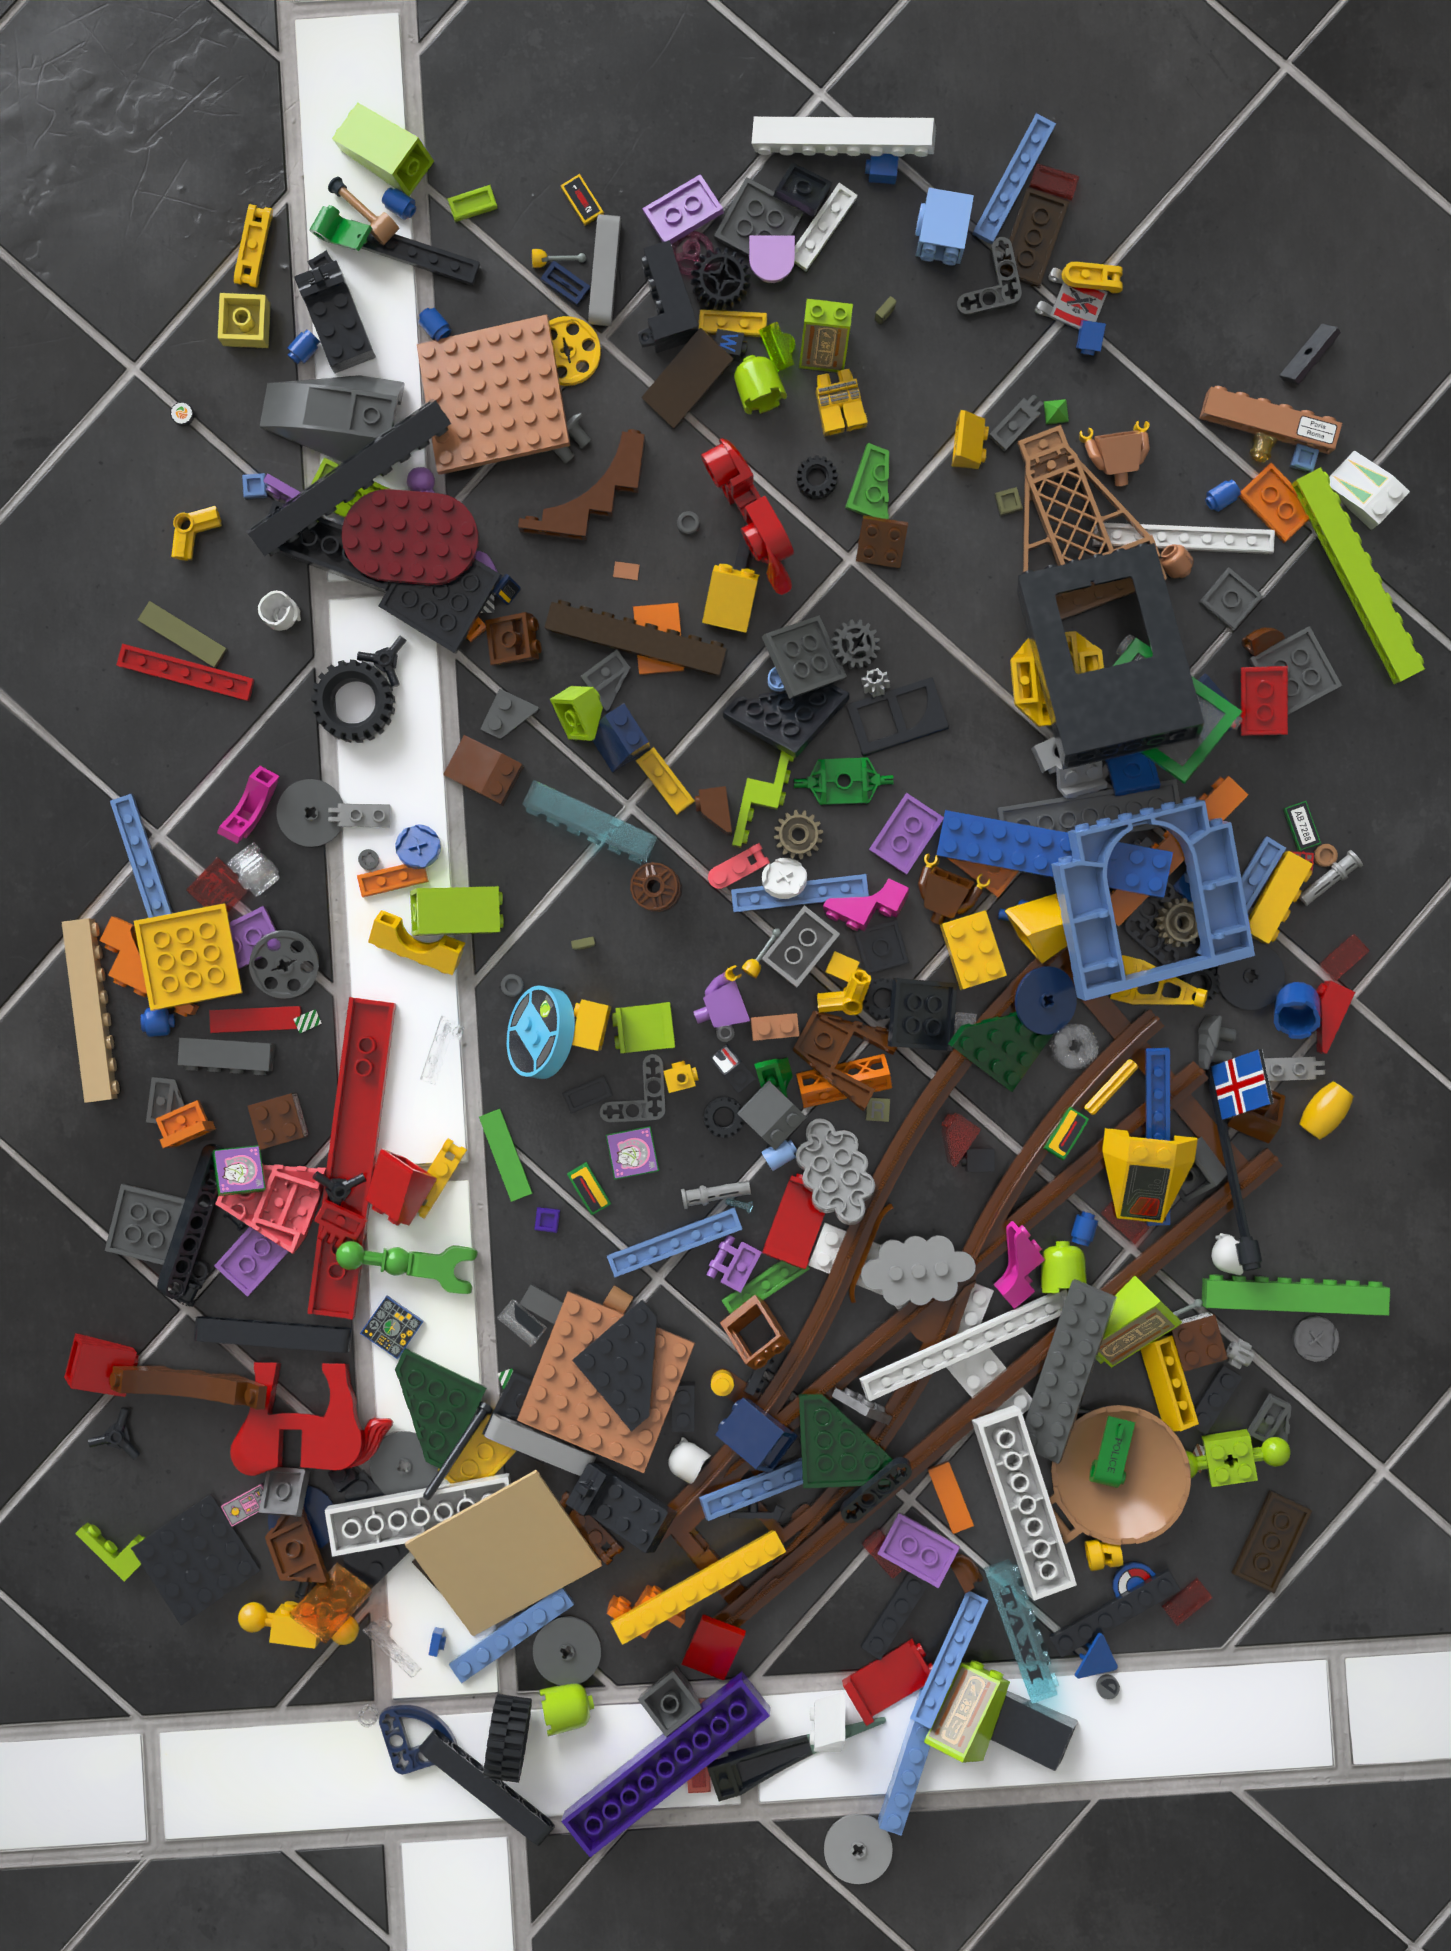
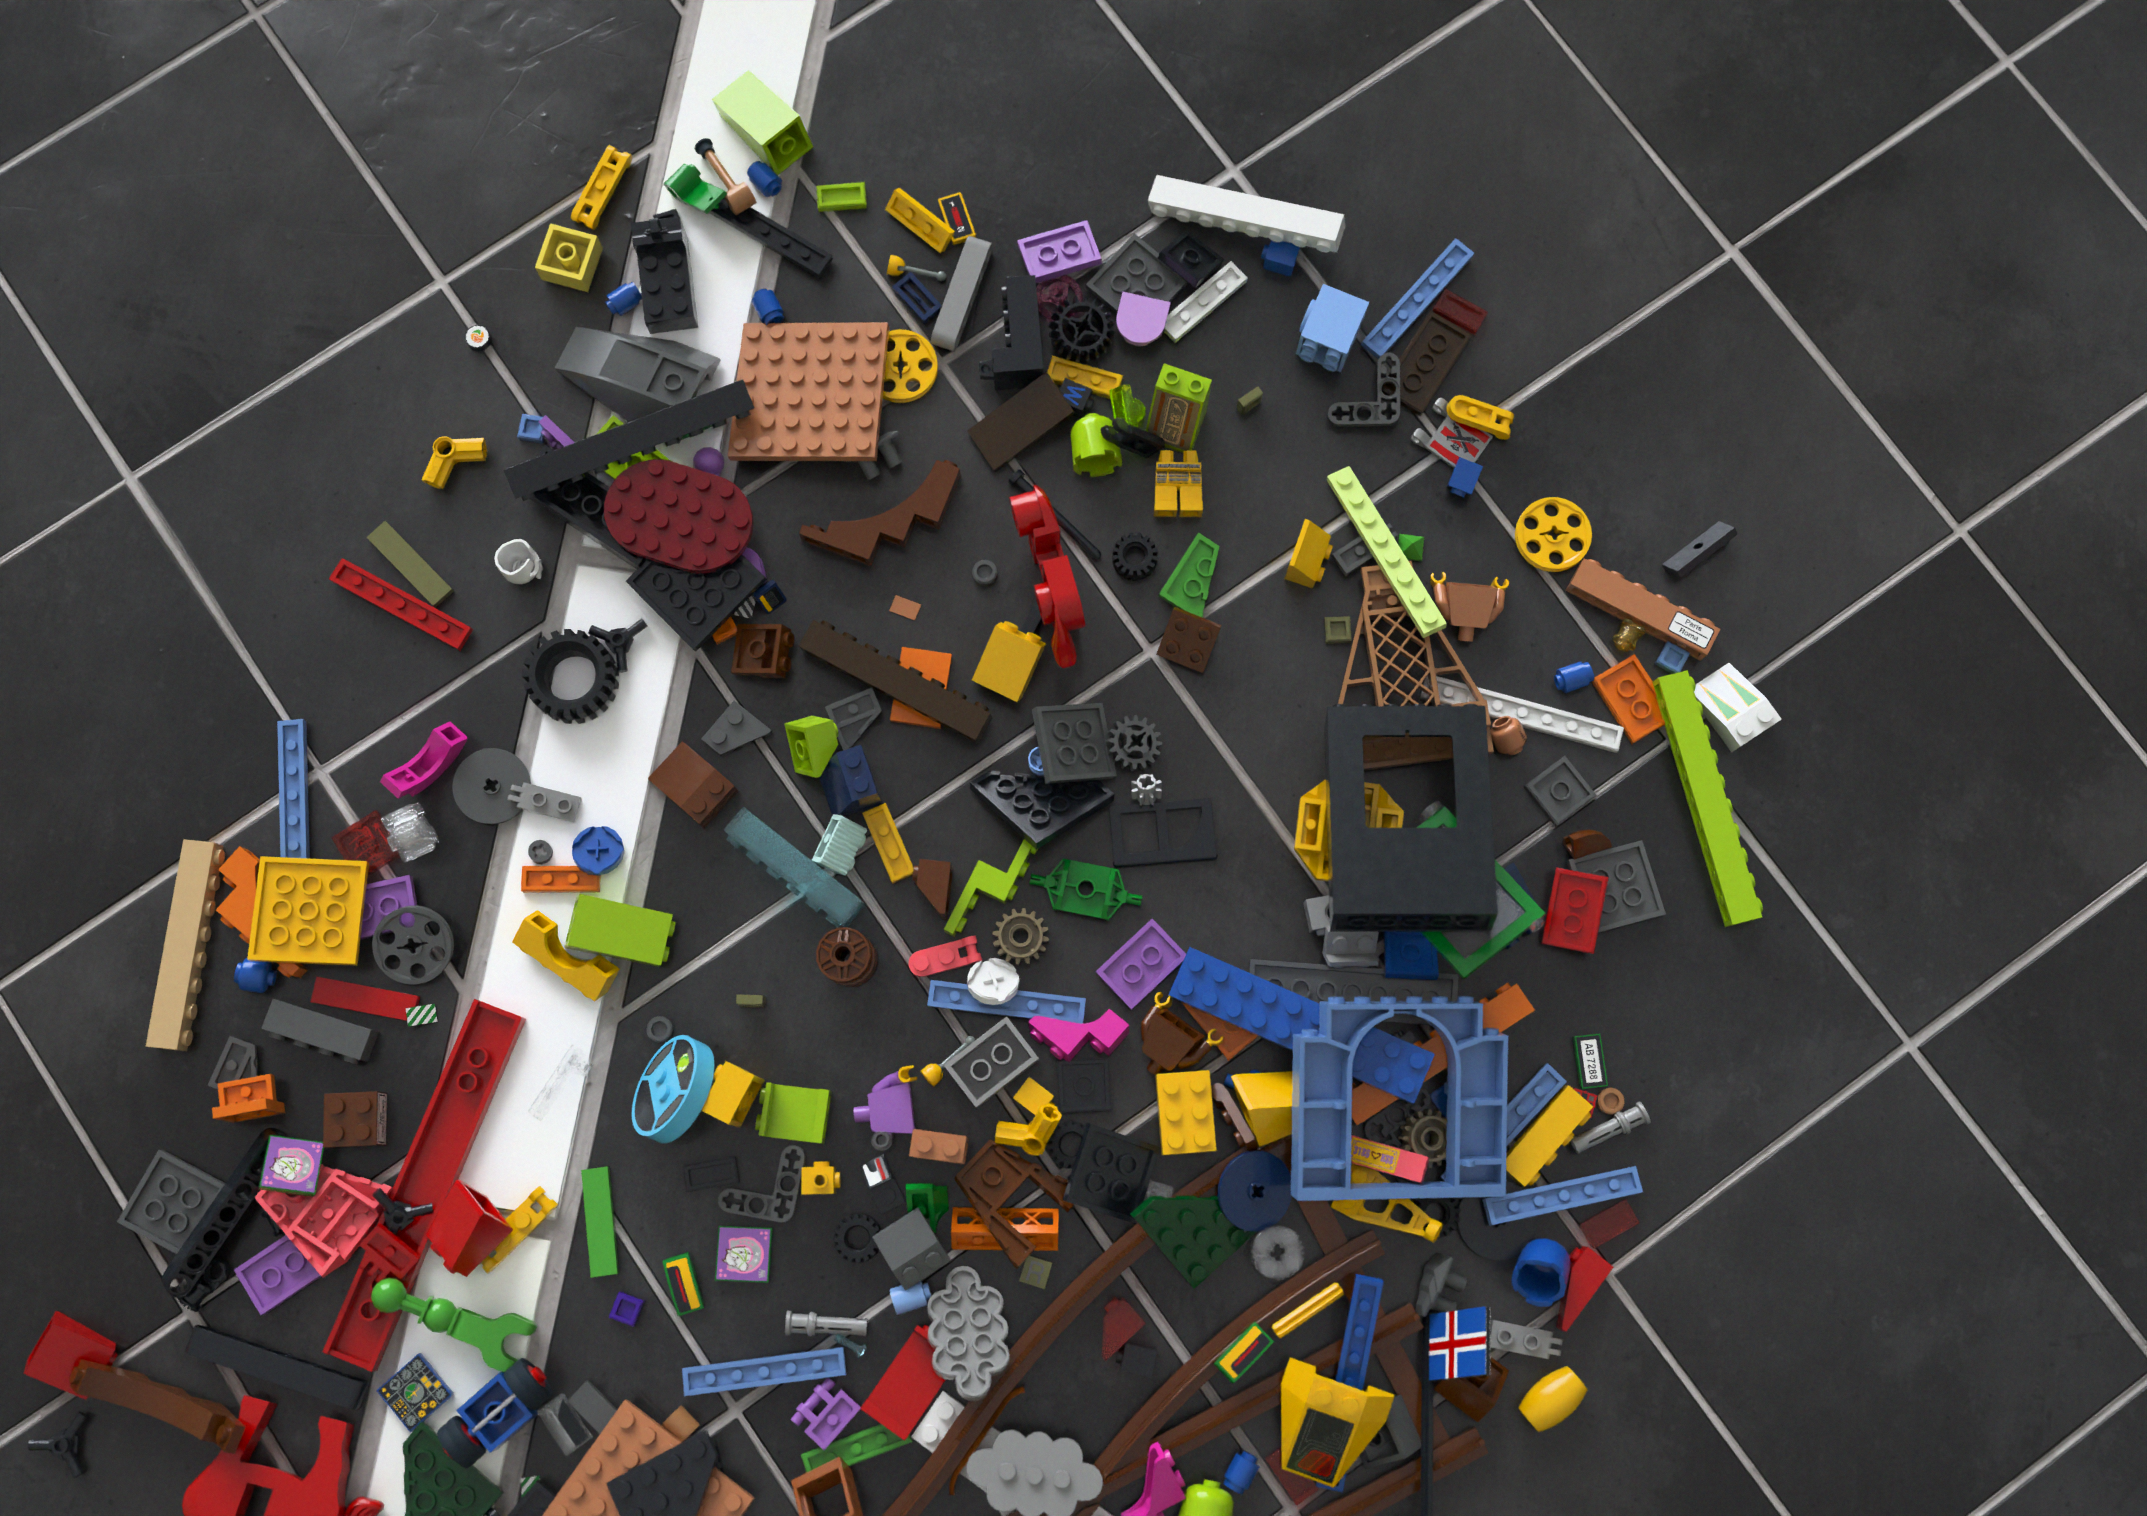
camera: 15 degrees right, 10 degrees down
none -> brick [437,1358,553,1468]
none -> light aqua brick [811,814,867,875]
none -> yellow plate [885,188,955,253]
none -> black bar [1008,469,1102,560]
none -> black hinge [1101,417,1165,458]
none -> hinge [1211,1082,1258,1151]
none -> yellowish green plate [1327,466,1447,638]
none -> tile [1351,1135,1429,1184]
none -> medium blue plate [1482,1166,1643,1226]
none -> yellow wedge [1515,497,1592,572]

